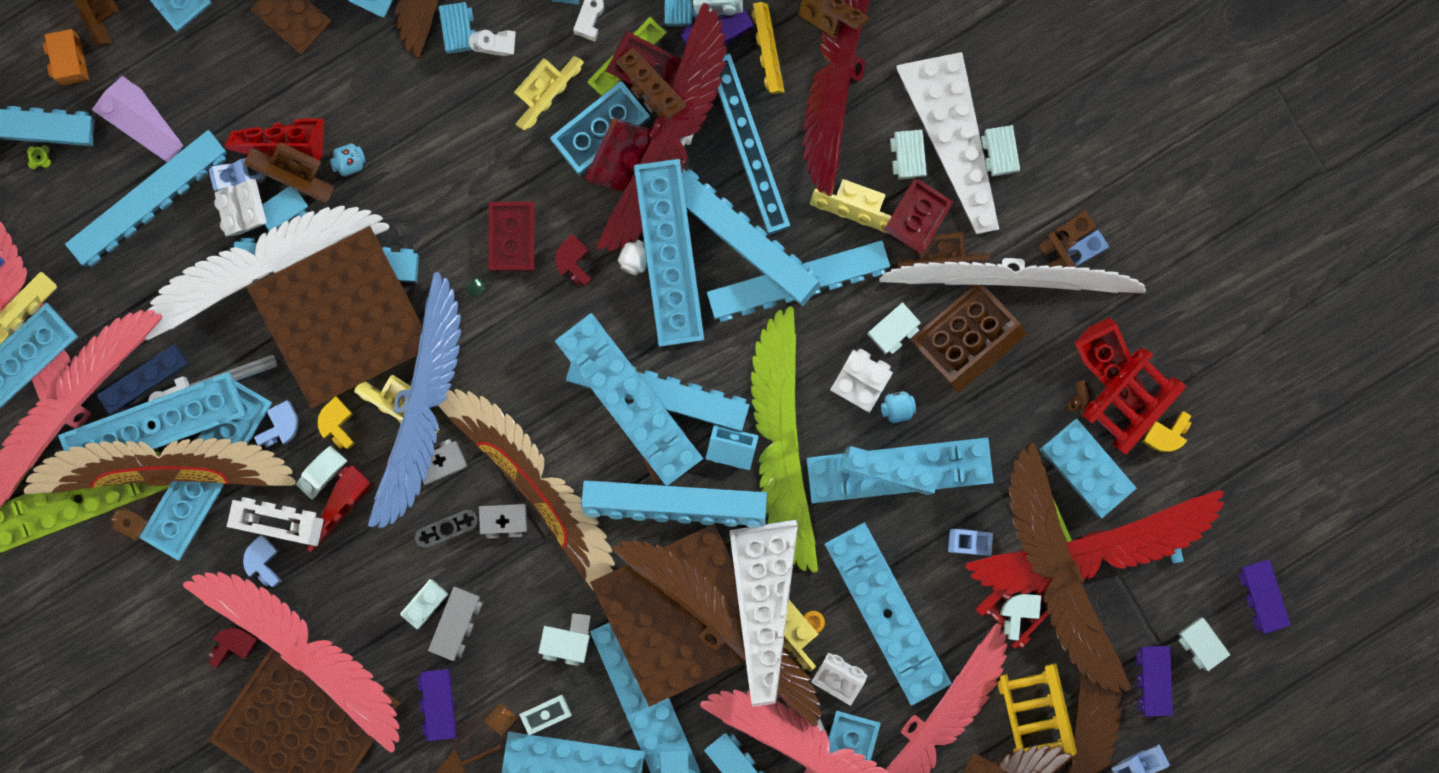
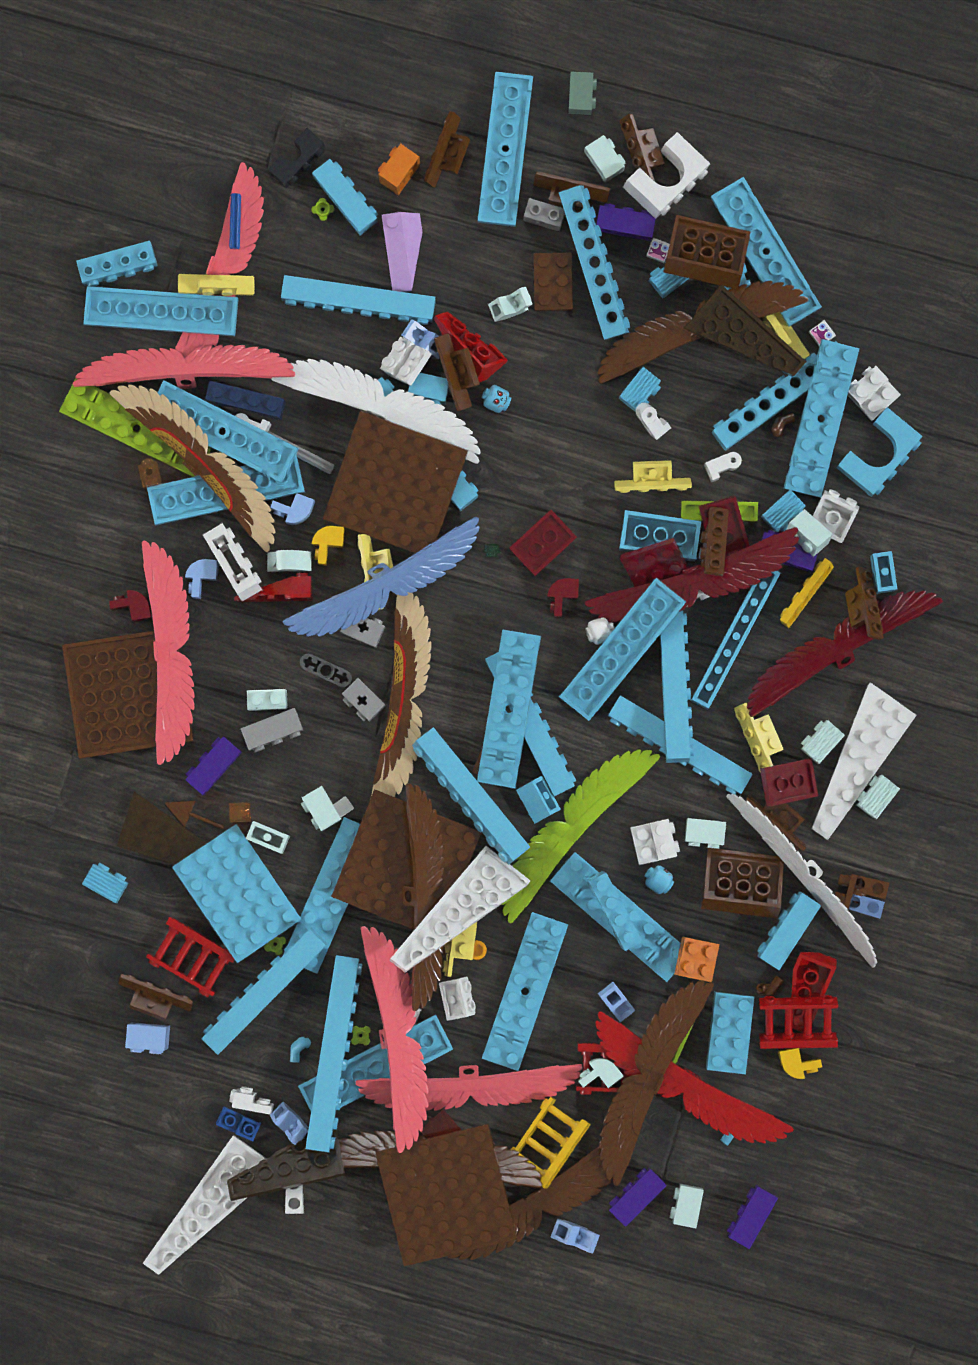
camera: 50 degrees right, 0 degrees up
none -> light aqua brick [488,287,532,322]
none -> orange plate [674,937,720,982]
none -> medium azure brick [757,892,821,970]

